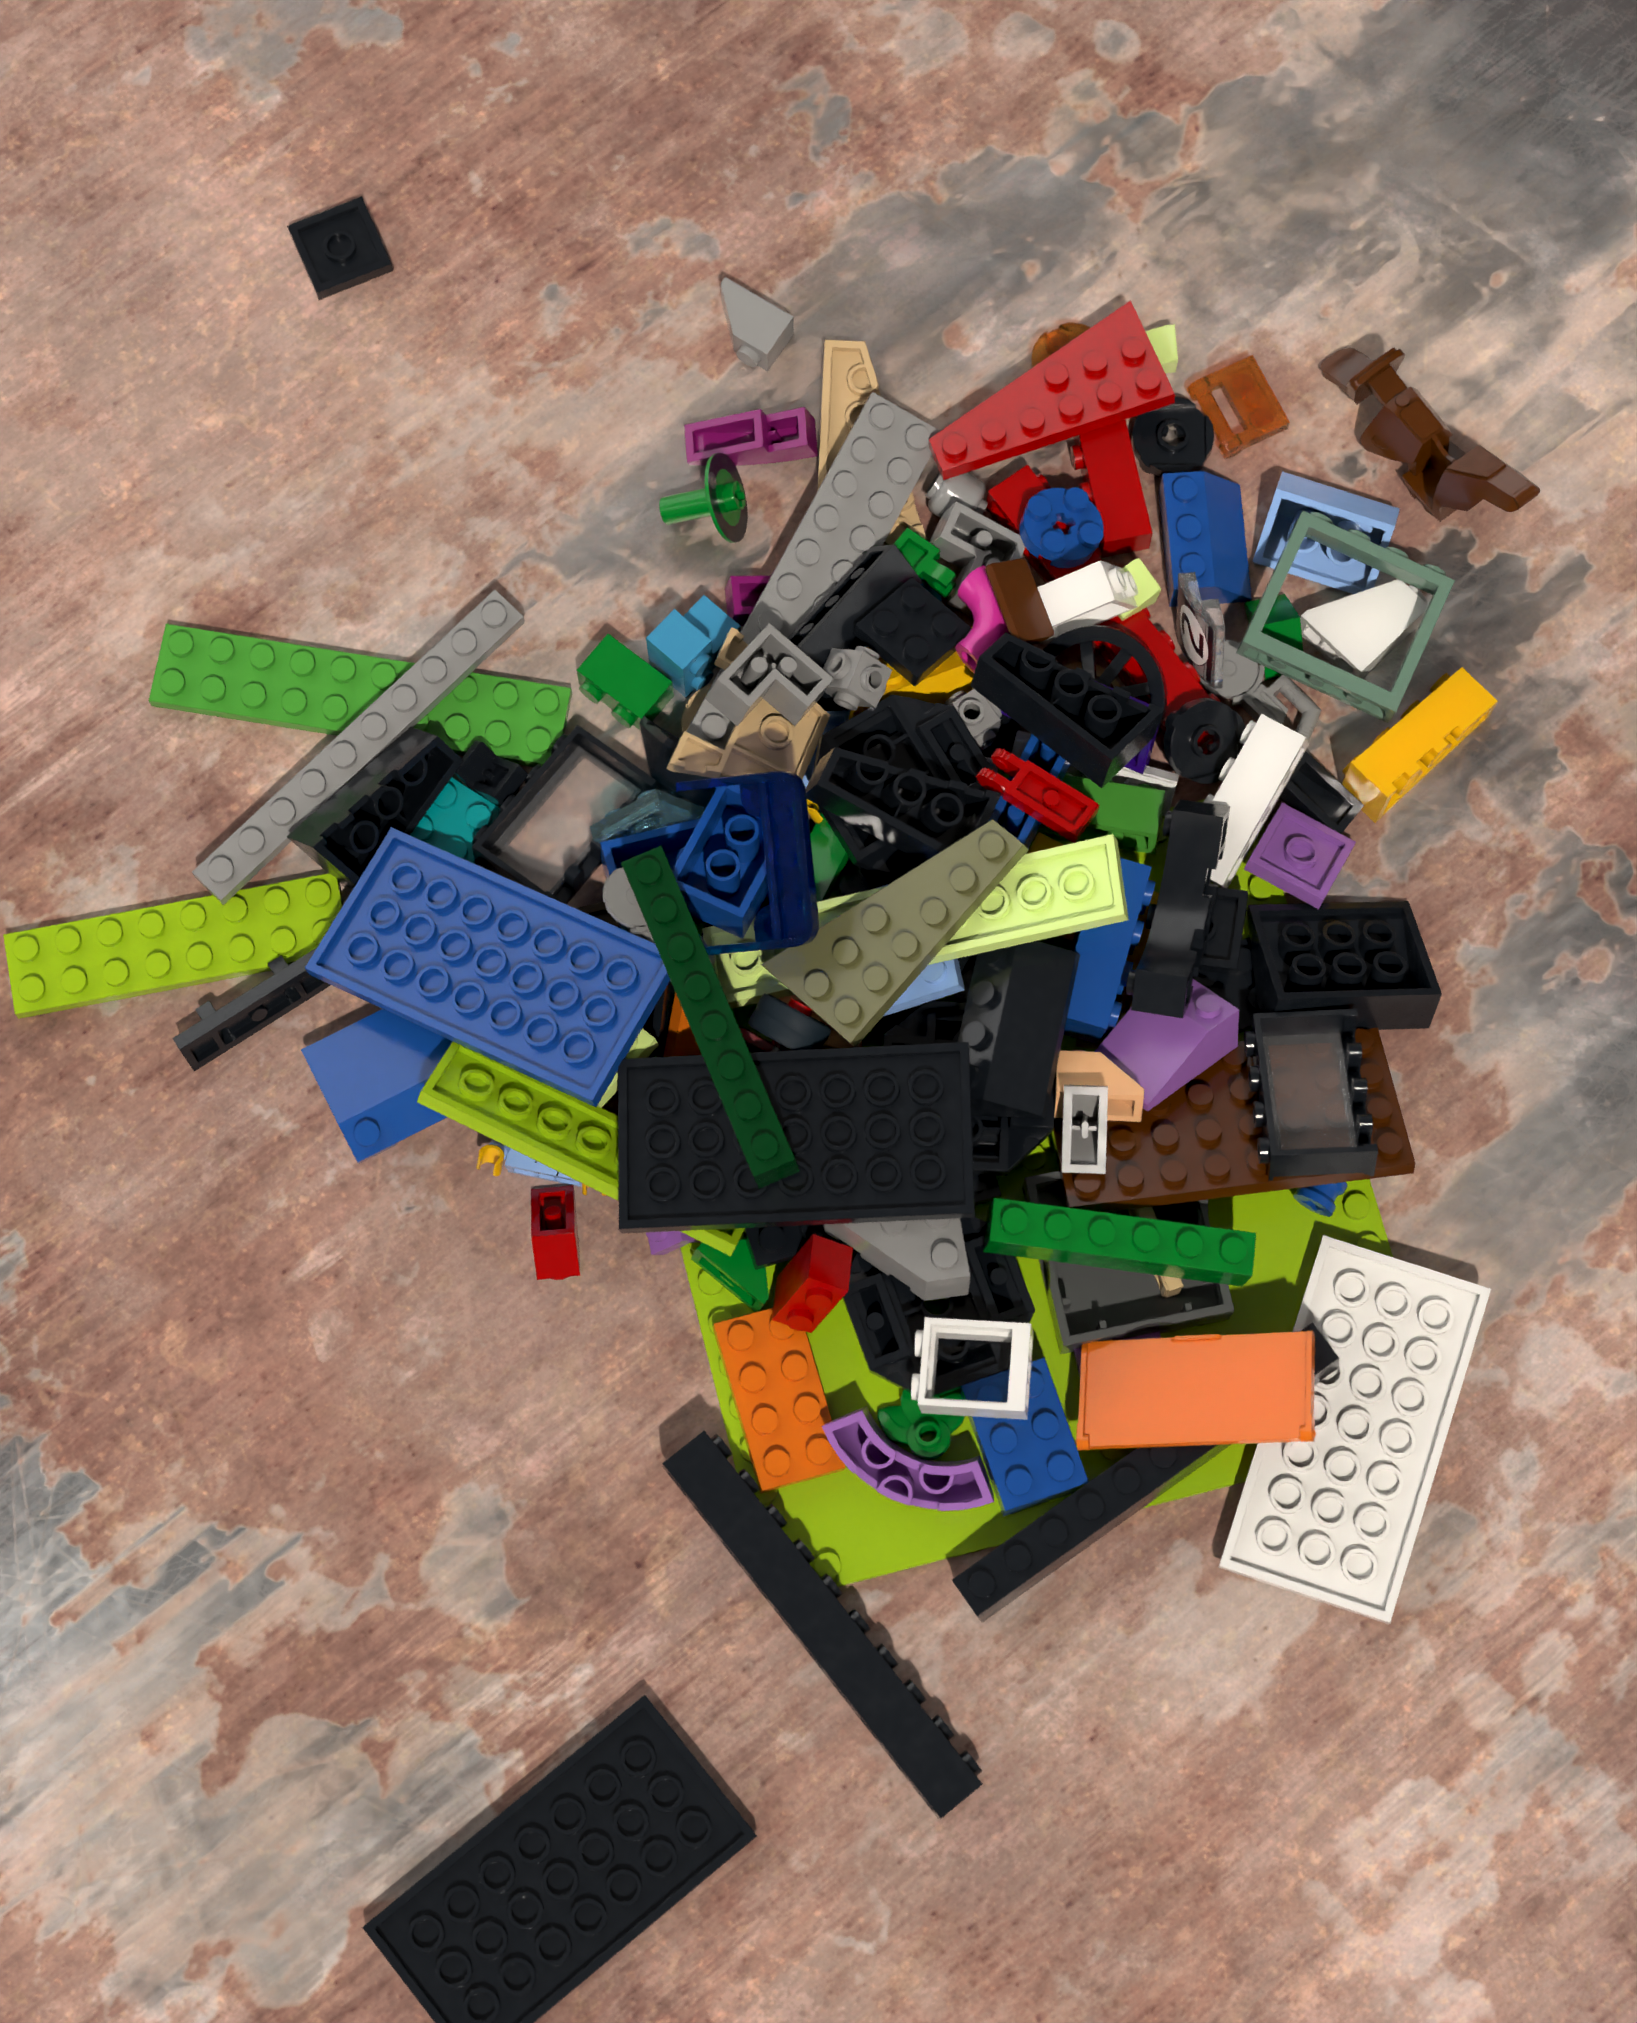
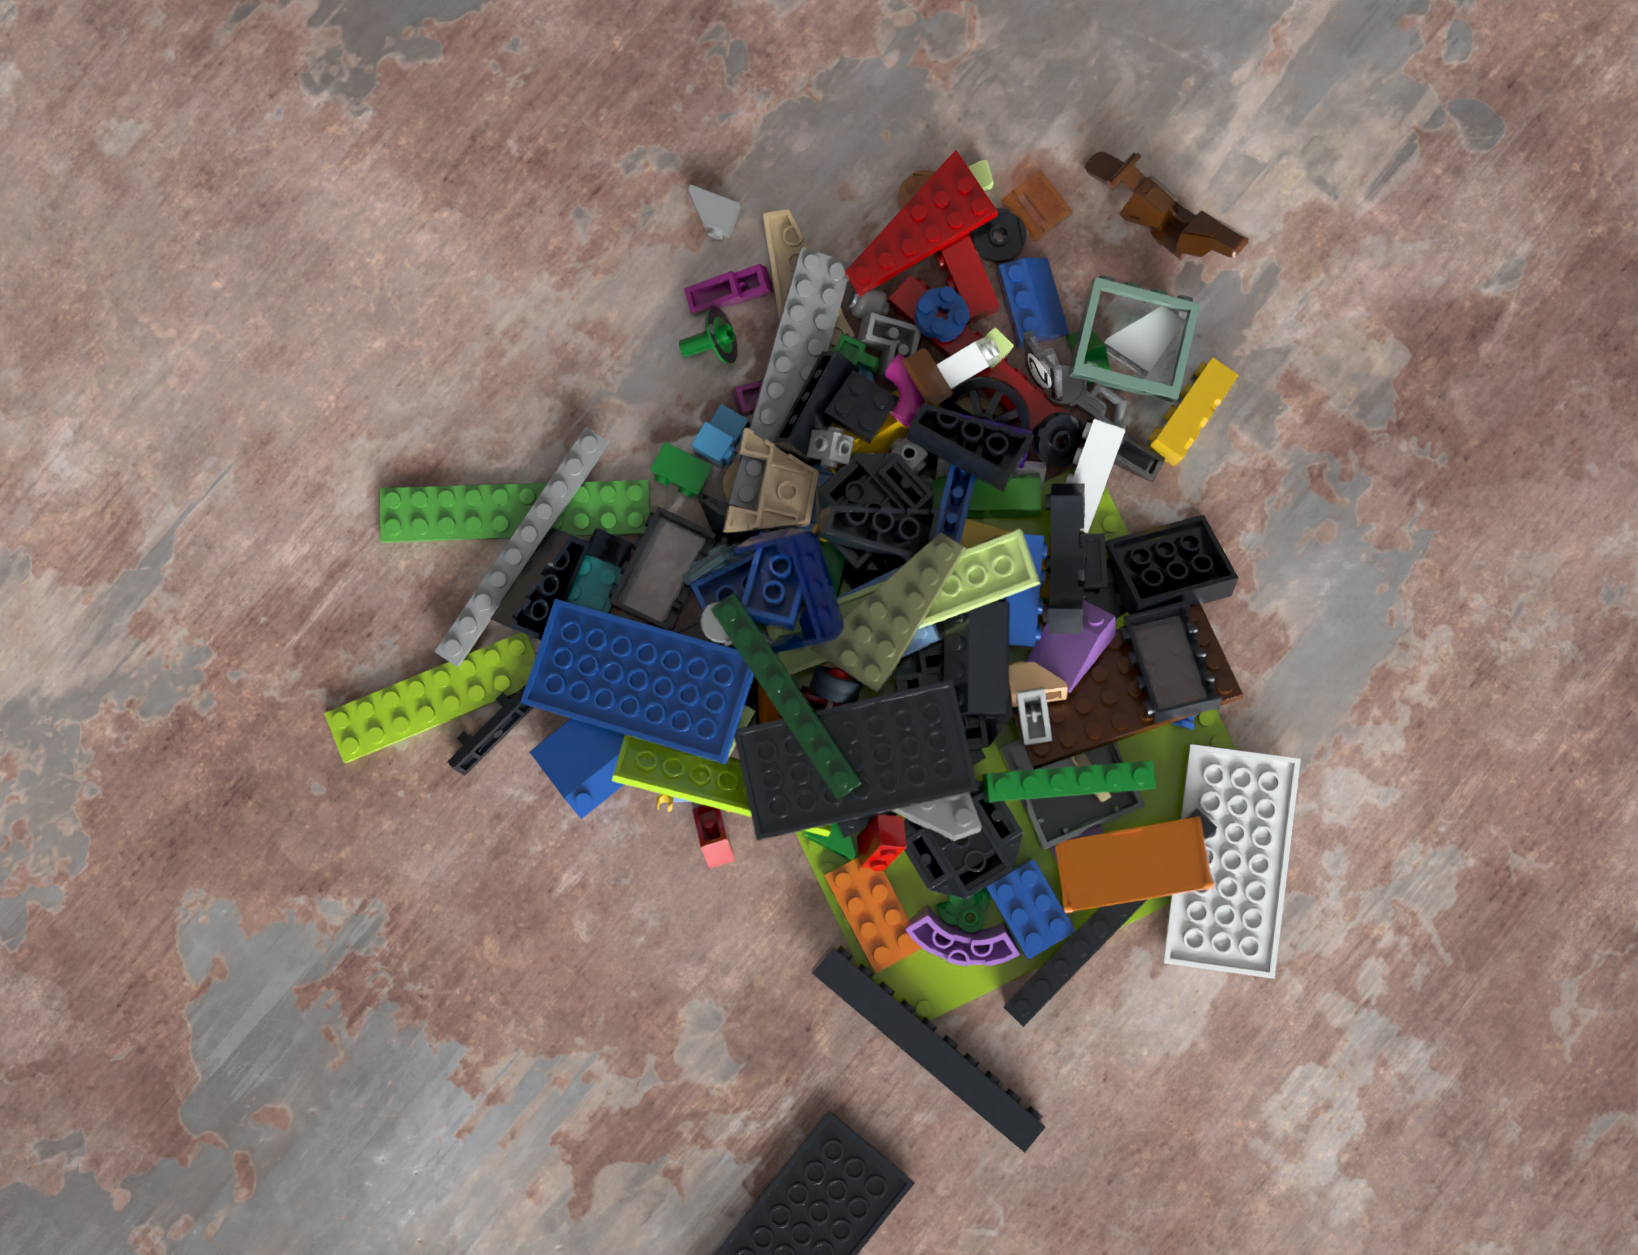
camera: 10 degrees left, 10 degrees up
black plate [287,197,393,300] -> none
light grey brick [705,623,834,726] -> none
white window [911,1317,1034,1420] -> none
red hinge [976,748,1100,843] -> none
medium lavender plate [1244,803,1356,909] -> none
light blue slope [1252,471,1400,594] -> none

